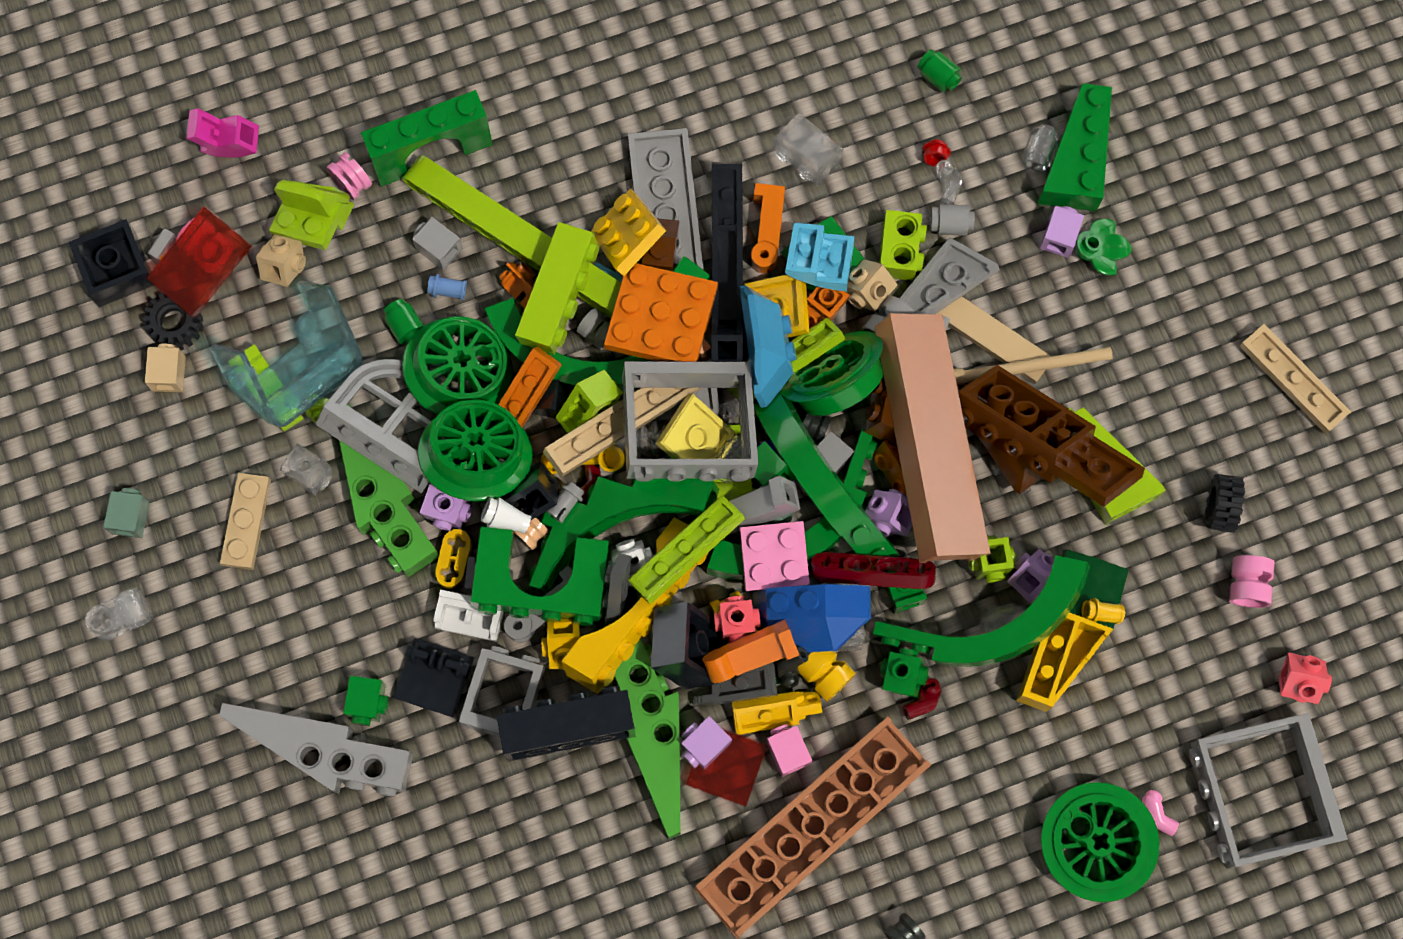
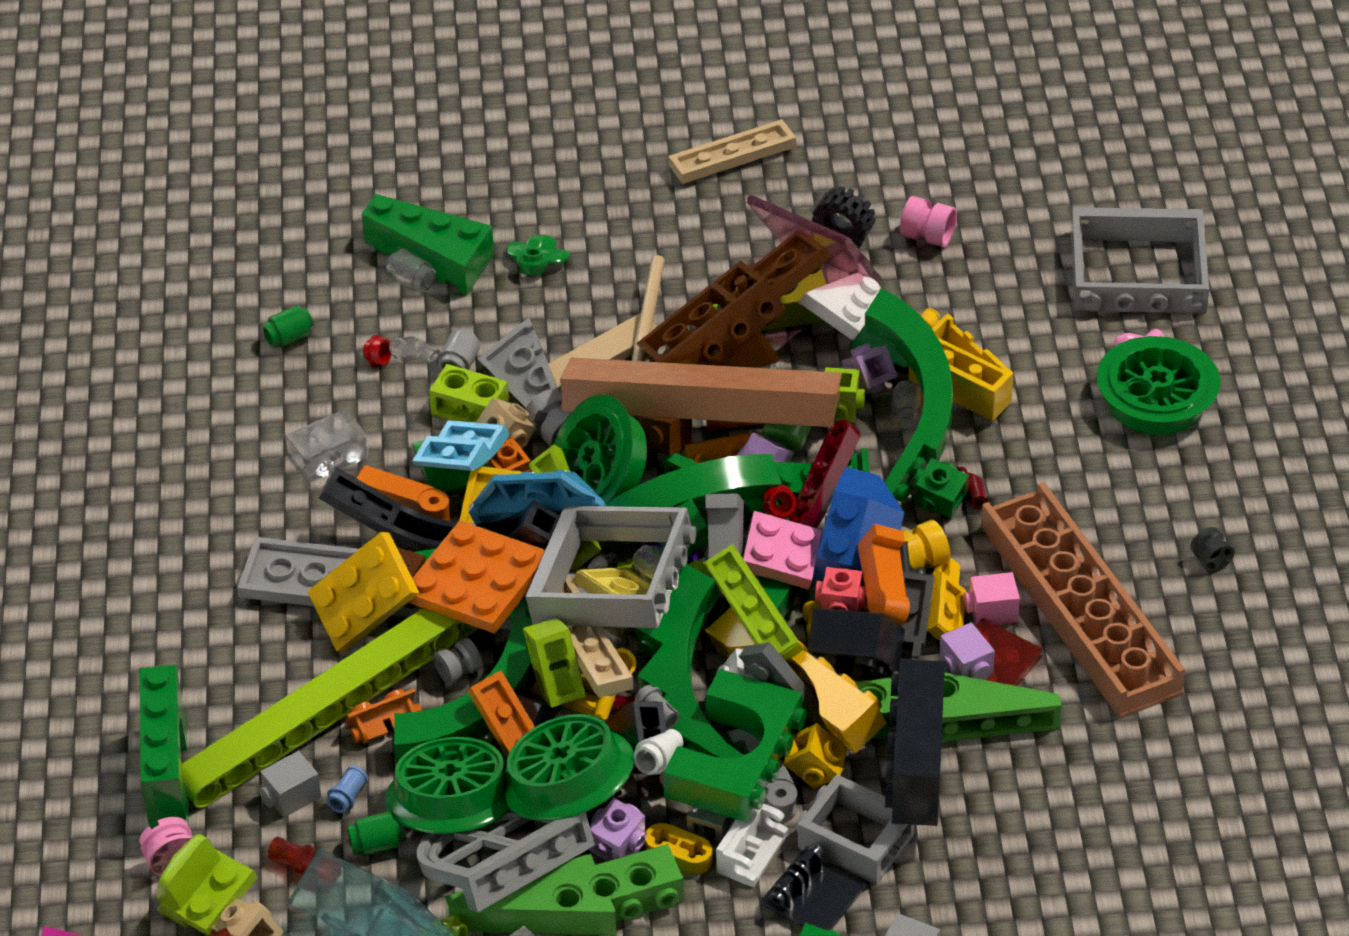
camera: 70 degrees left, 30 degrees down
lime brick [515,222,599,355] -> none
lavender brick [1040,206,1084,258] -> none
coral brick [1278,652,1332,705] -> none
none -> clear red axle [268,837,341,881]
none -> clear pink piece [746,195,882,285]
none -> red plate [763,485,796,519]
none -> white wing [798,272,881,341]

